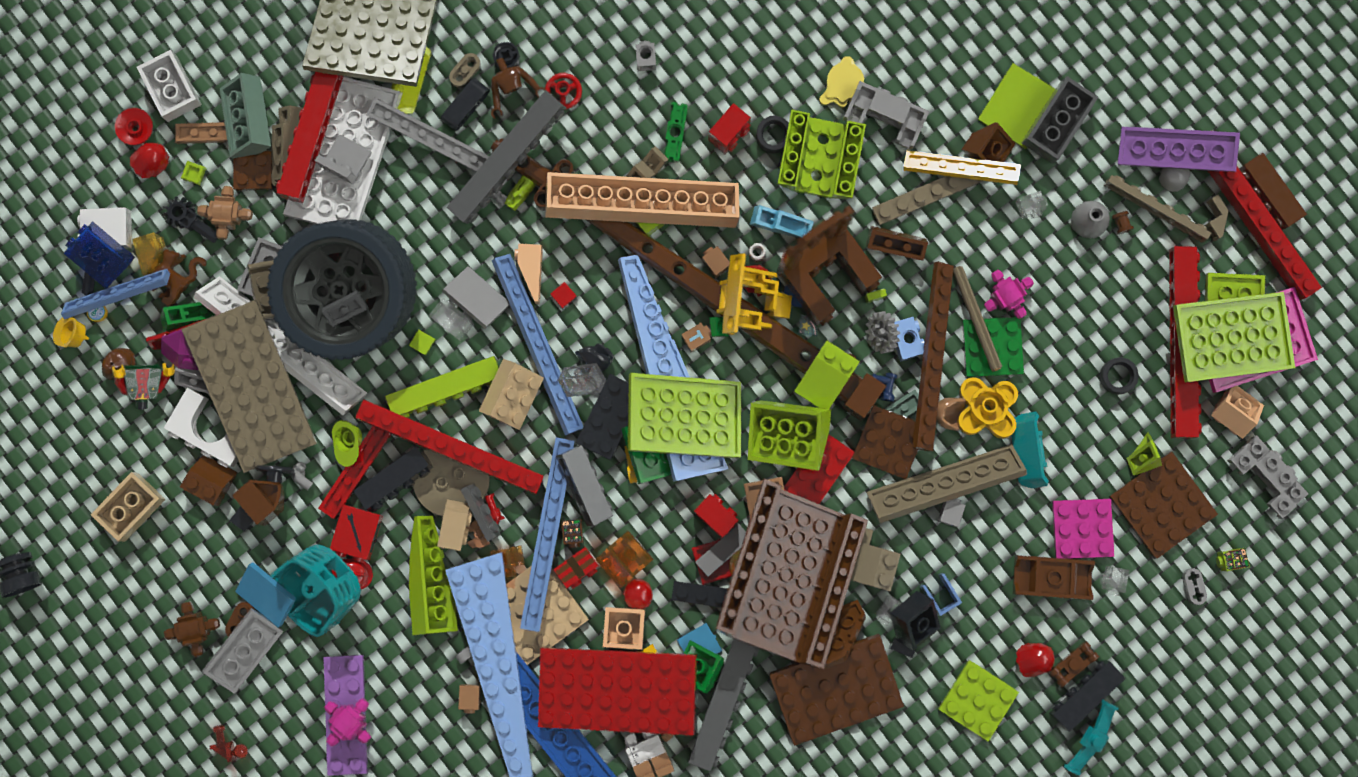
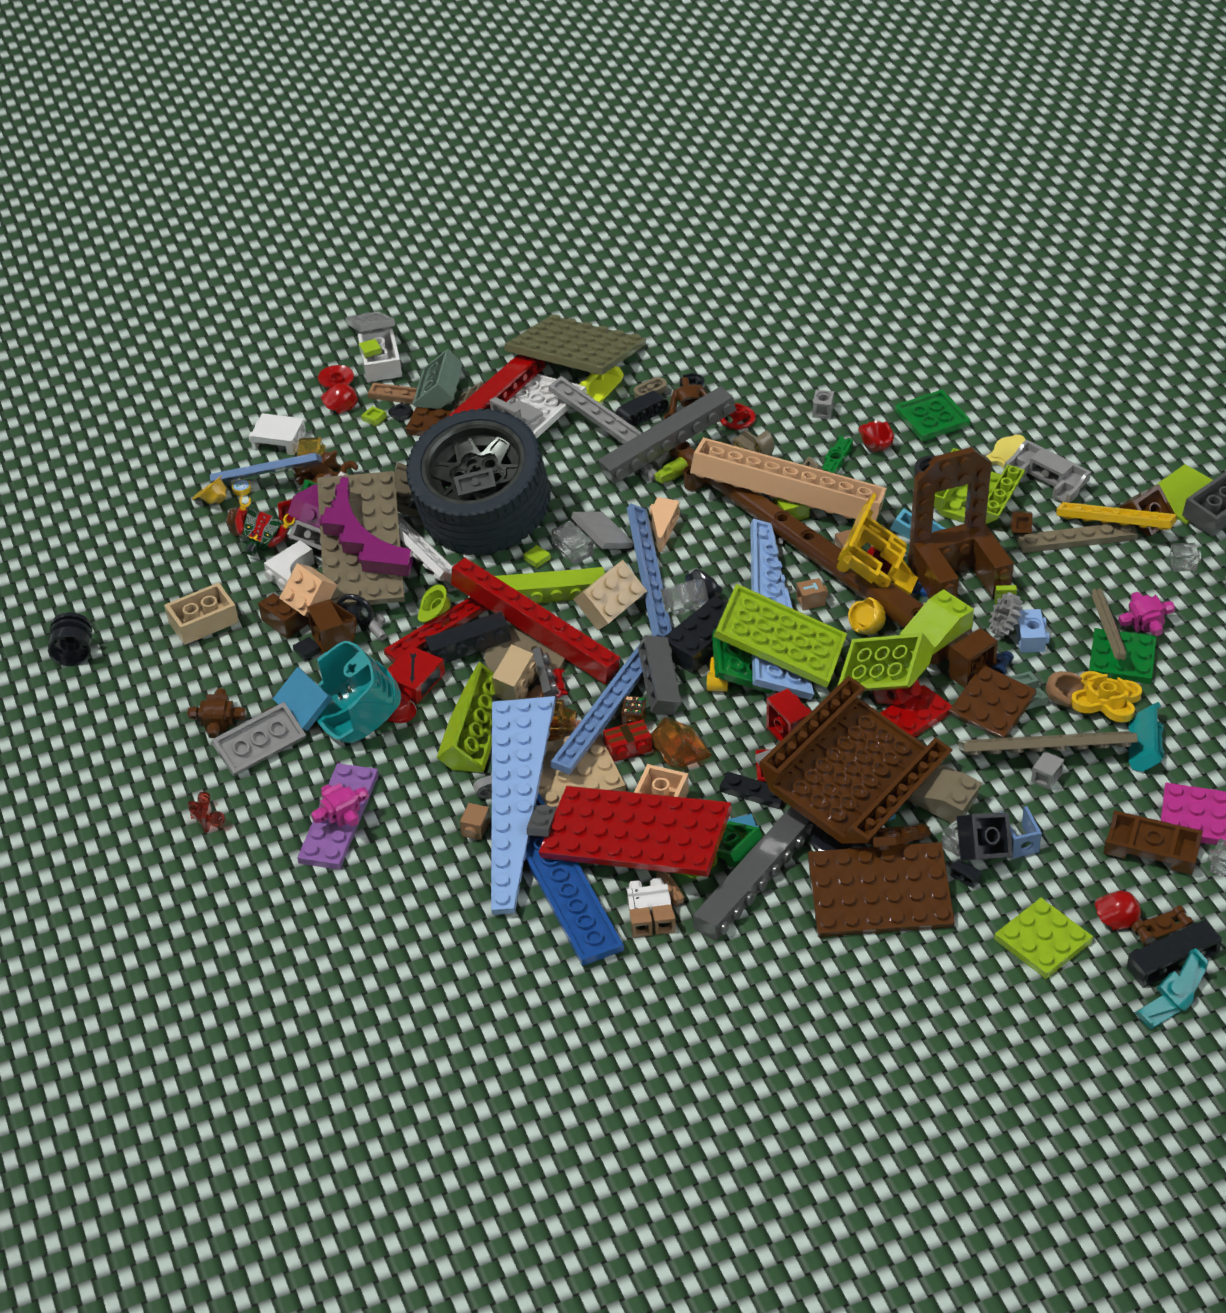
camera: 20 degrees right, 40 degrees down
clear blue piece [63,221,135,296] -> none
black gear [162,196,219,243] -> none
medium nougat piece [197,186,253,240] -> none
red tile [550,282,577,309] -> none
red hair [623,579,653,609] -> none
red brick [708,103,751,155] -> none
green tile [710,317,728,338] -> none
reddish brown brick [866,226,928,261] -> none
reddish brown plate [913,261,954,452] -> none
none -> light nougat brick [279,563,337,617]
none -> magenta arch [319,477,413,577]
none -> light grey plate [345,311,395,334]
none -> lime tile [359,339,382,358]
none -> black tile [388,402,413,423]
none -> dark grey plate [527,805,557,837]
none -> dark tan animal [732,430,774,456]
none -> yellow piece [848,597,886,635]
none -> red hair [858,421,894,452]
none -> green plate [894,389,971,442]
none -> reddish brown brick [1011,511,1033,533]

